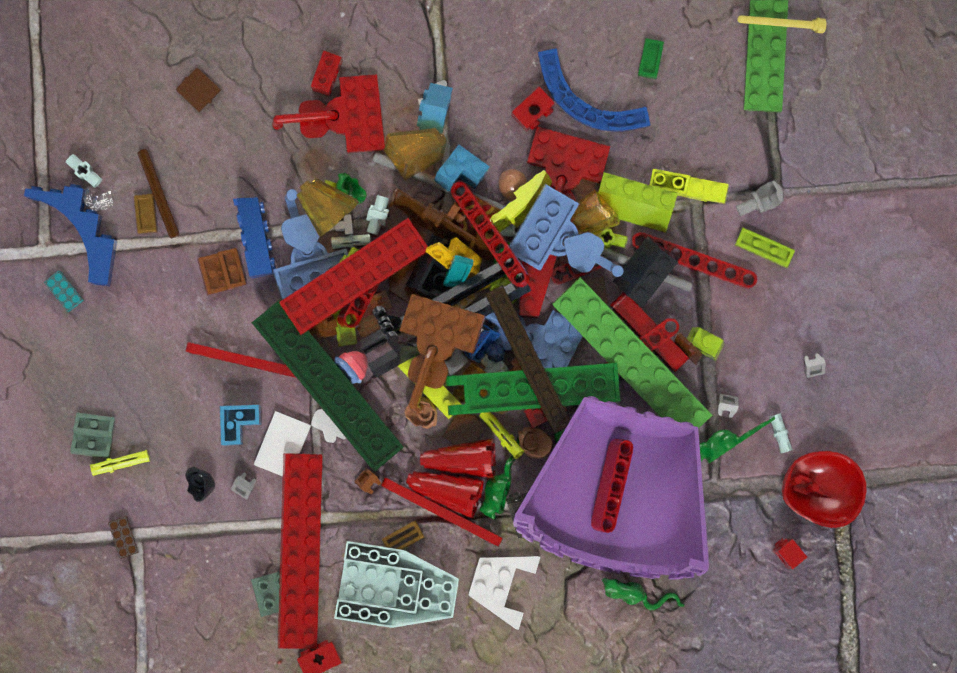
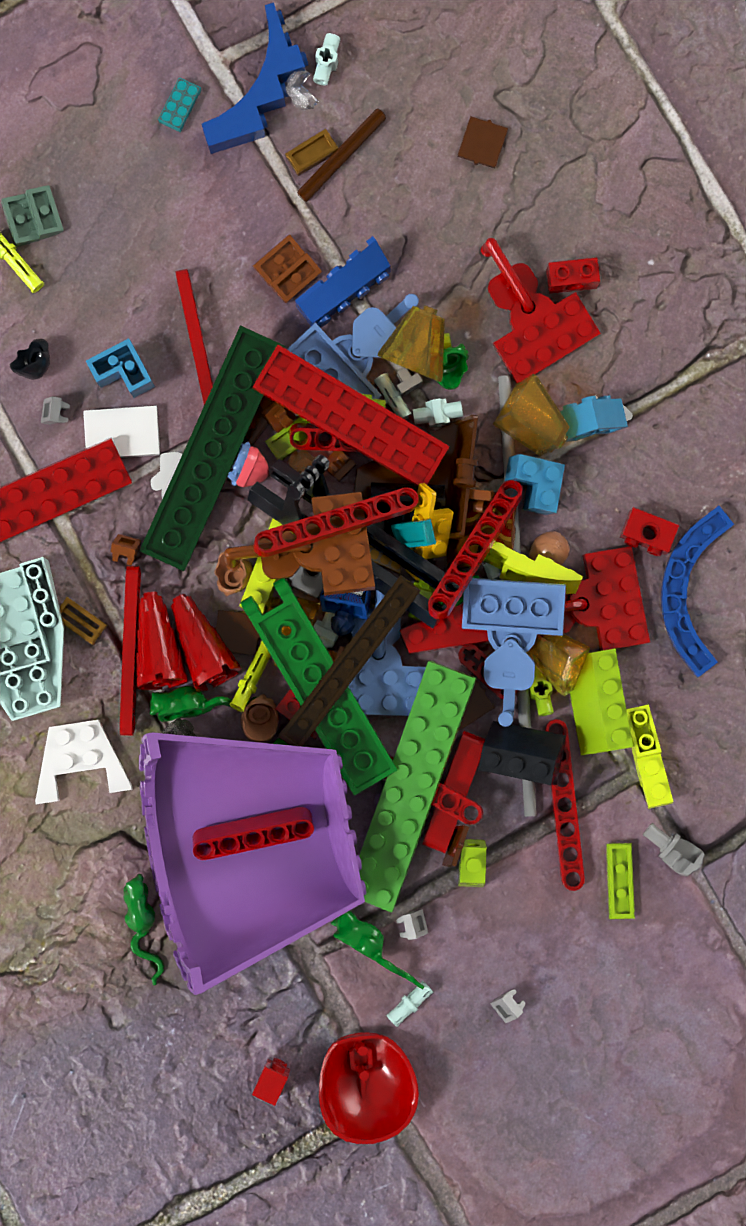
camera: 70 degrees right, 0 degrees up
none -> red beam [253,487,419,557]

